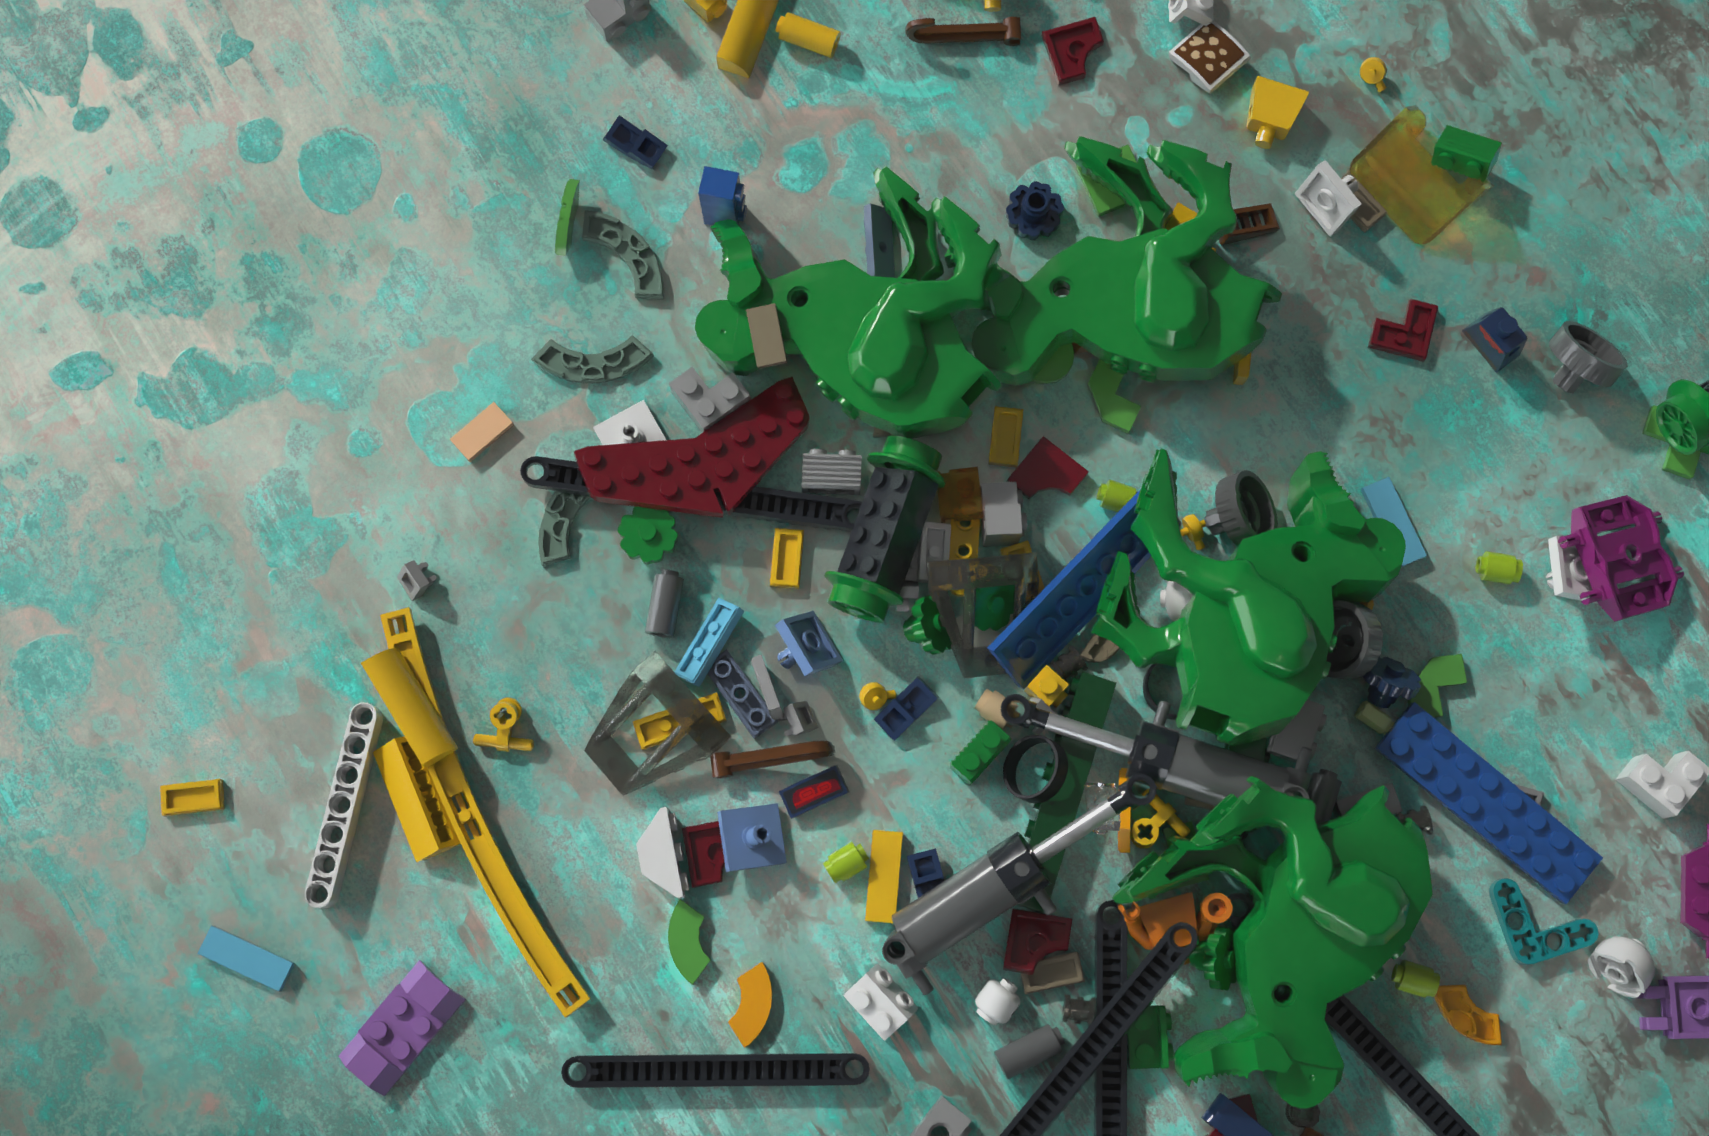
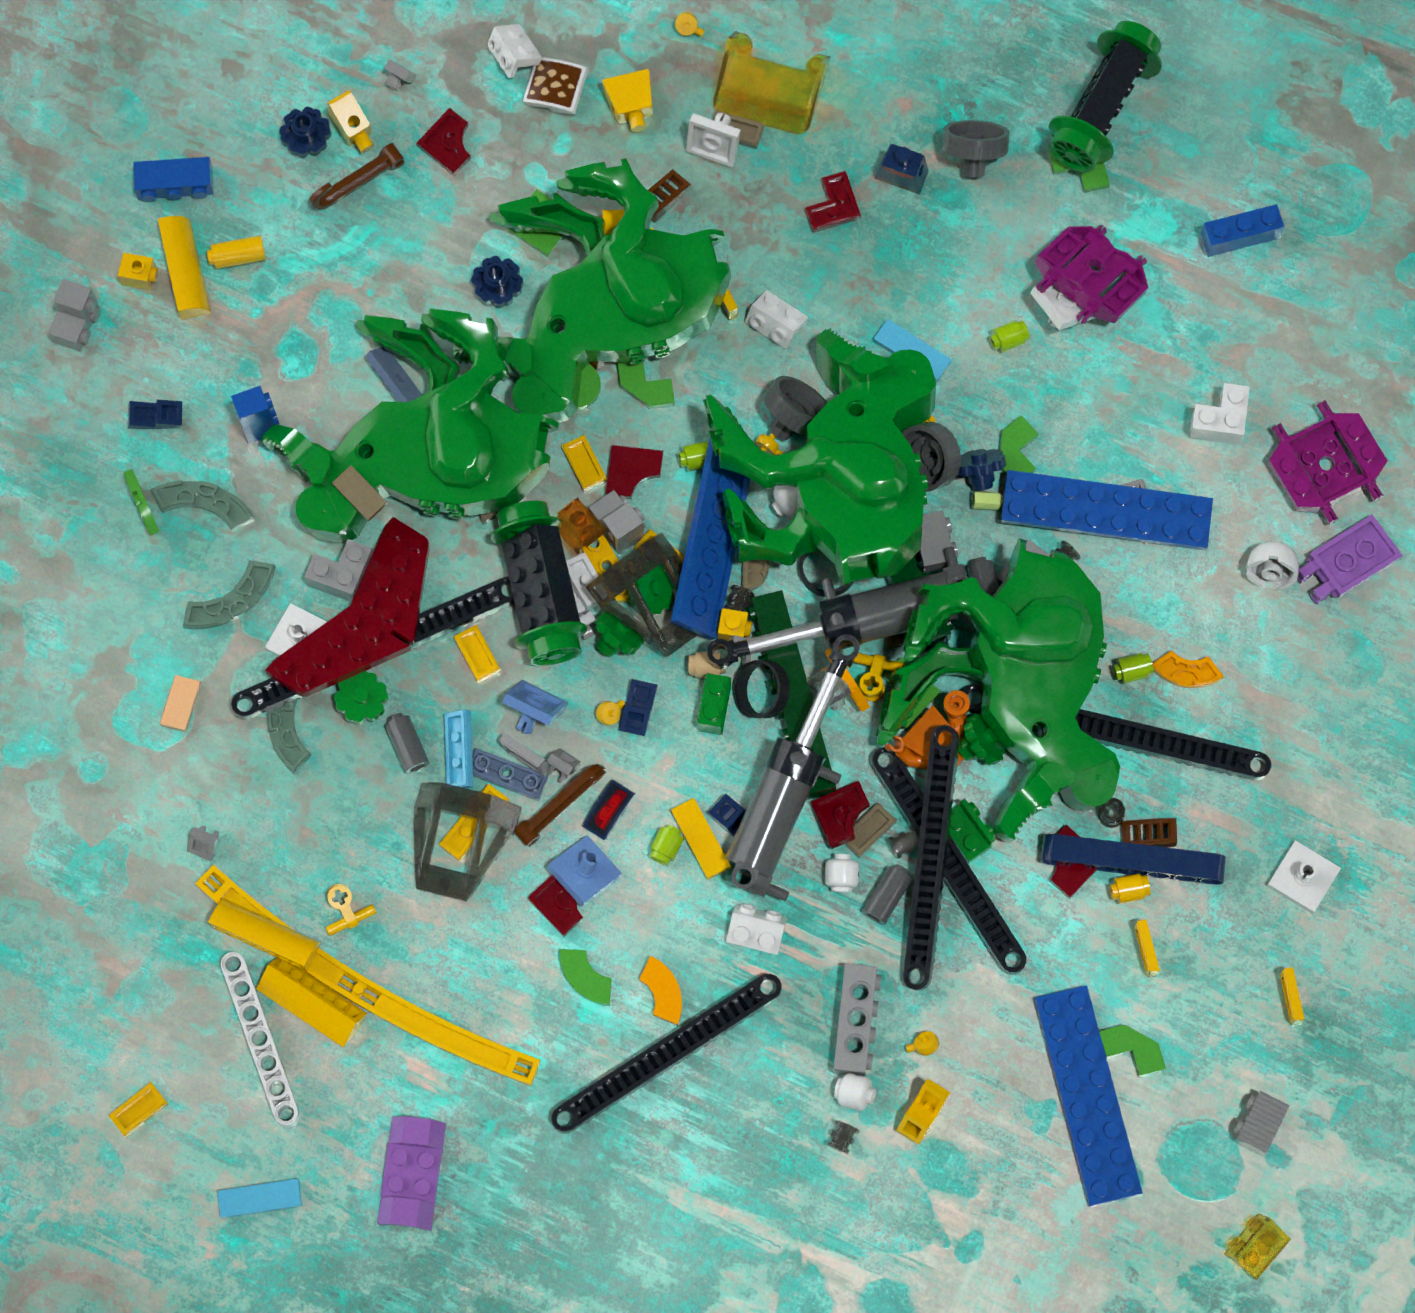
camera: 30 degrees left, 5 degrees down
white slope [636,807,689,899] -> none
light grey brick [802,449,862,495] -> none
green brick [1431,125,1502,182] -> none
teal beam [1489,878,1599,965] -> none
none -> white bracket [745,290,809,349]

